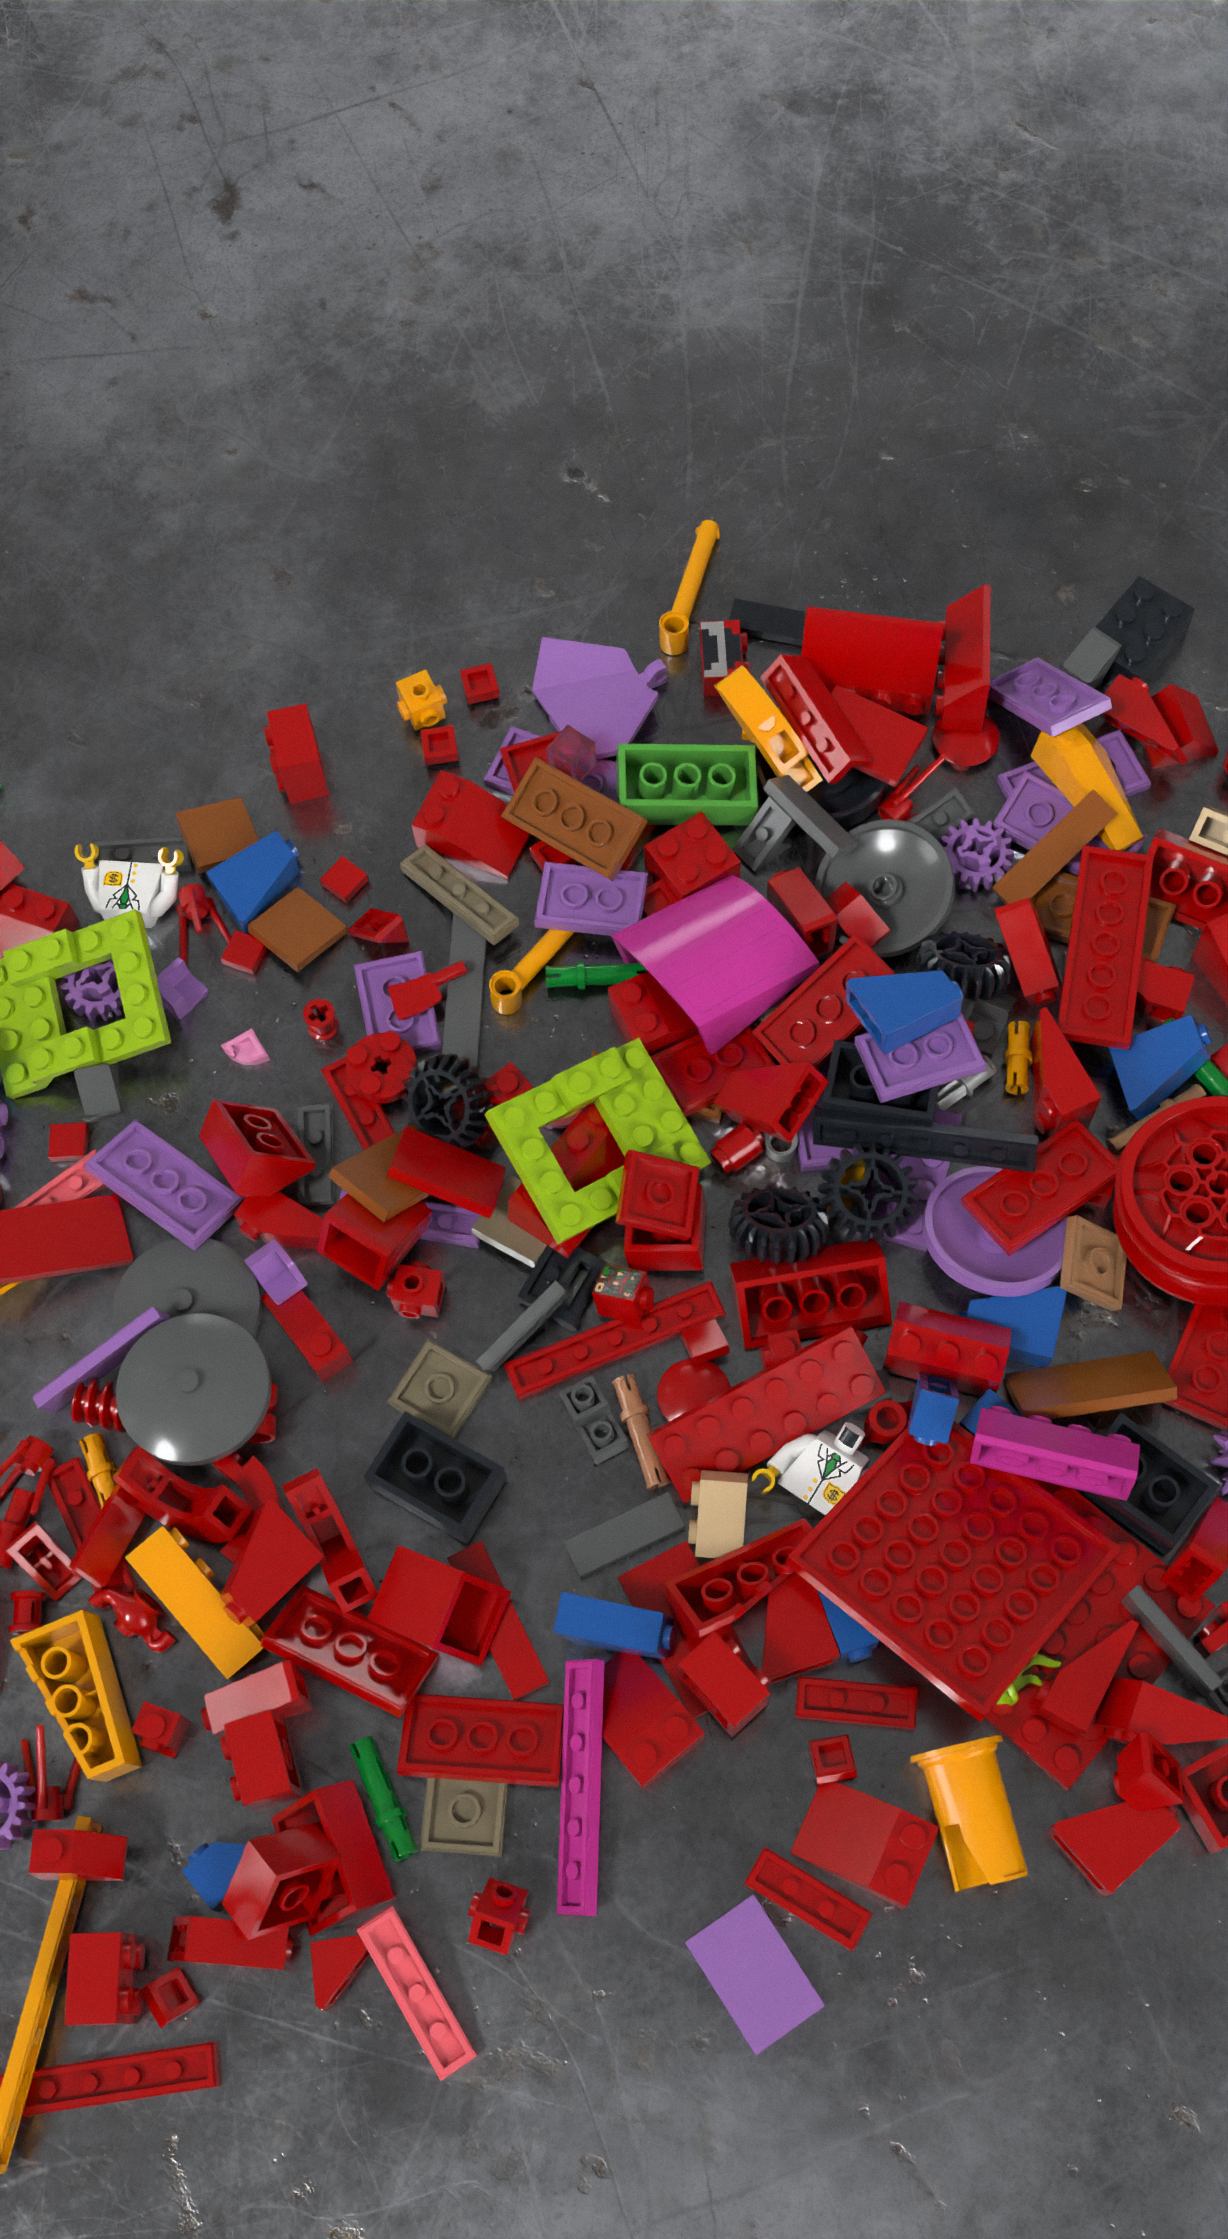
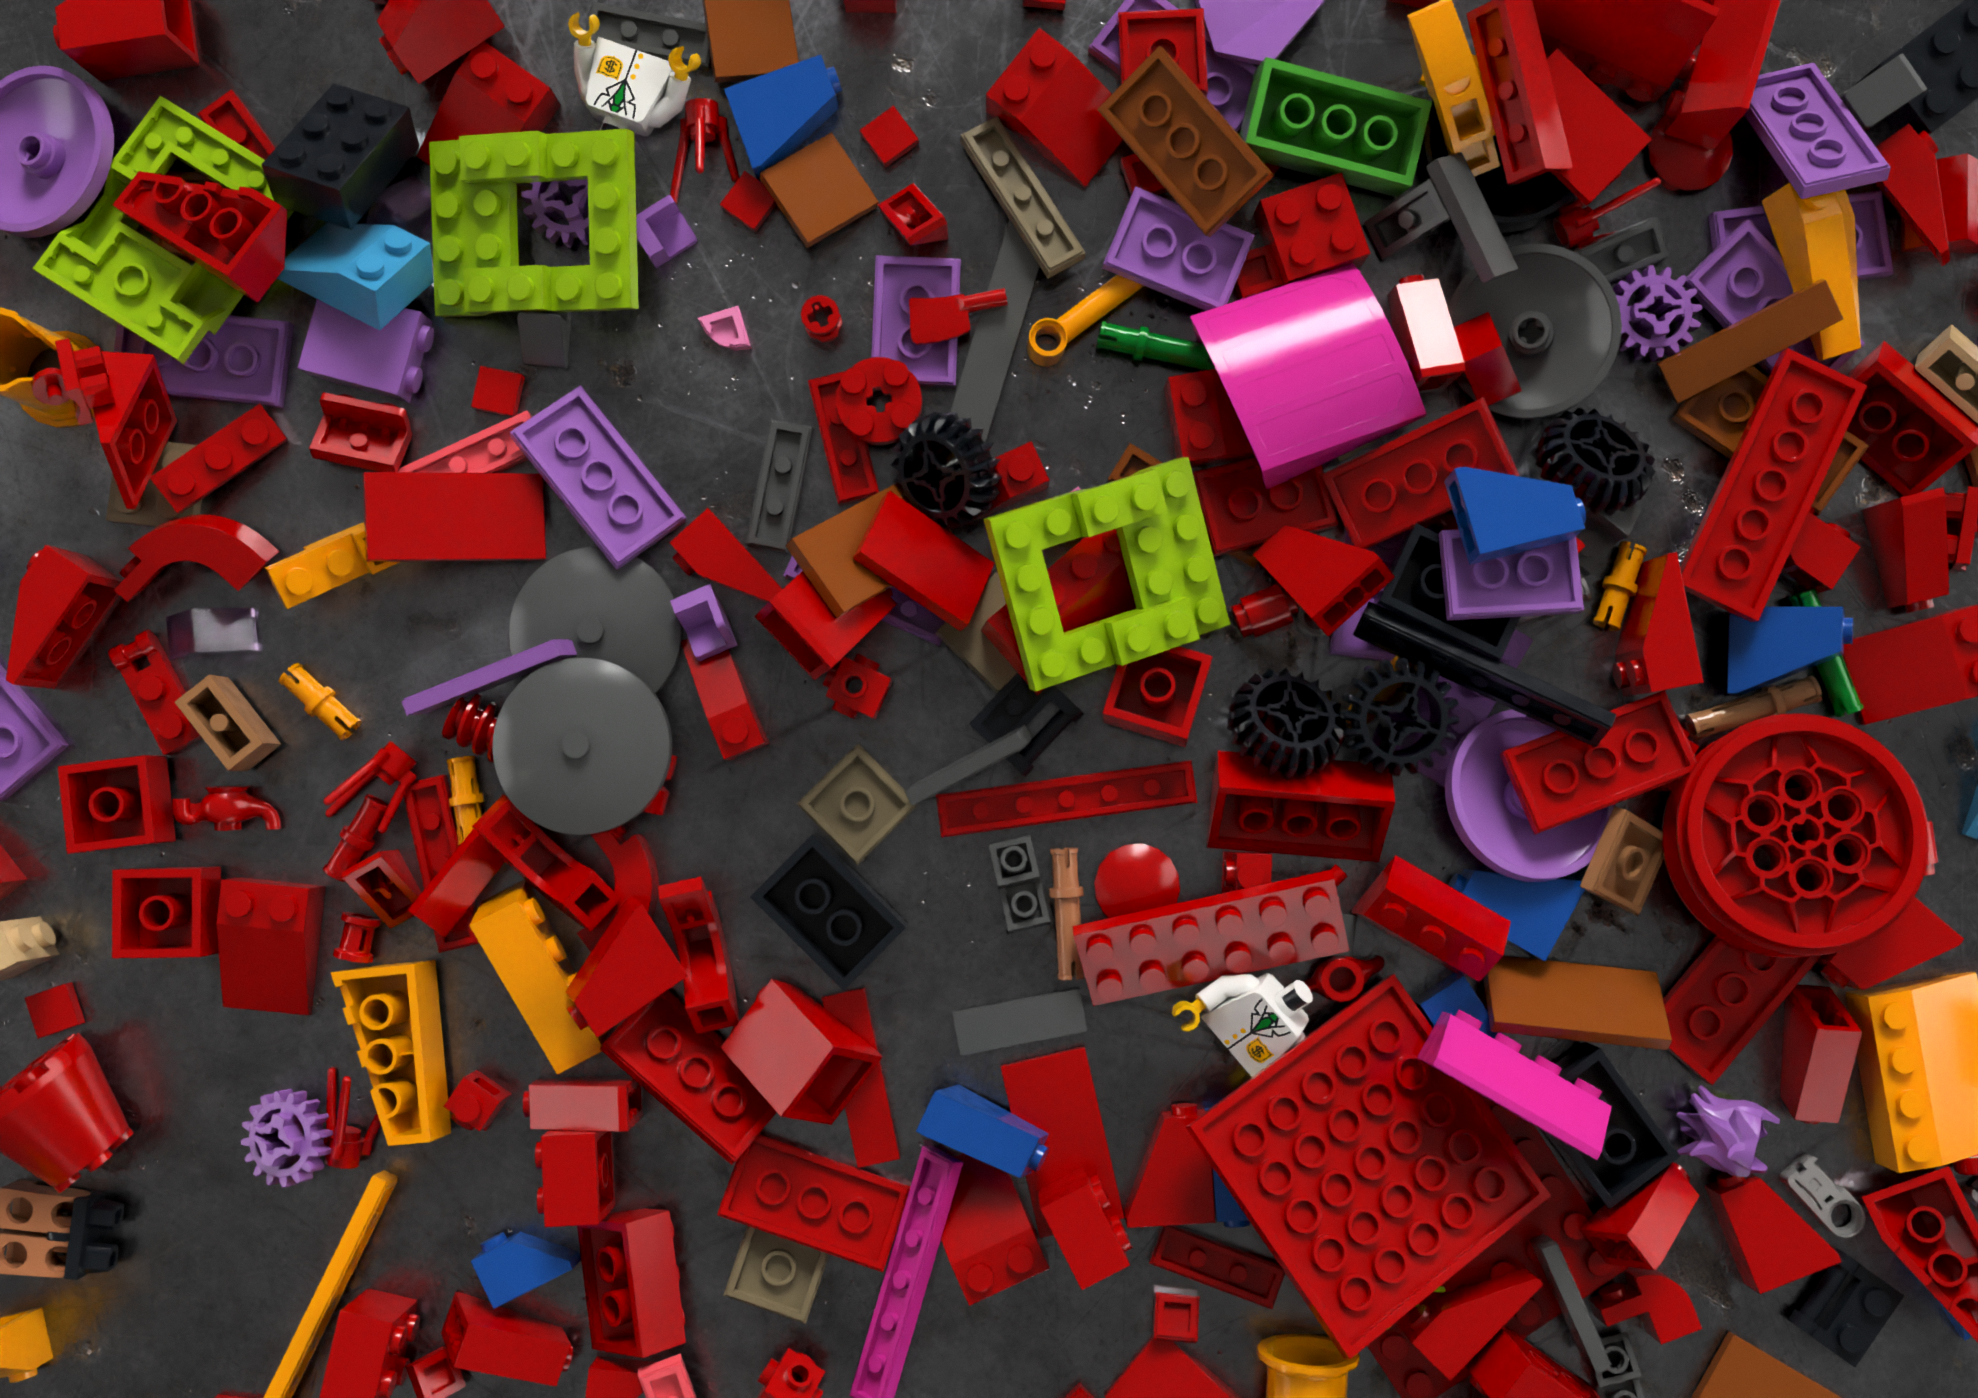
camera: 10 degrees right, 20 degrees up
red slope [28,1829,128,1881] -> none
red piece [88,1587,177,1653] -> none
red slope [199,1099,316,1197] -> none
red brick [221,1822,342,1940] -> none
green pin [349,1736,418,1862] -> none
clear pink brick [546,724,596,782] -> none
red brick [592,1263,654,1324] -> none
red tile [615,1149,700,1241] -> none
red wedge [664,1518,813,1641] -> none
red tile [680,1319,730,1365] -> none
tan brick [688,1470,748,1558] -> none
blue slope [908,1371,960,1446] -> none
red slope [994,897,1062,1007] -> none

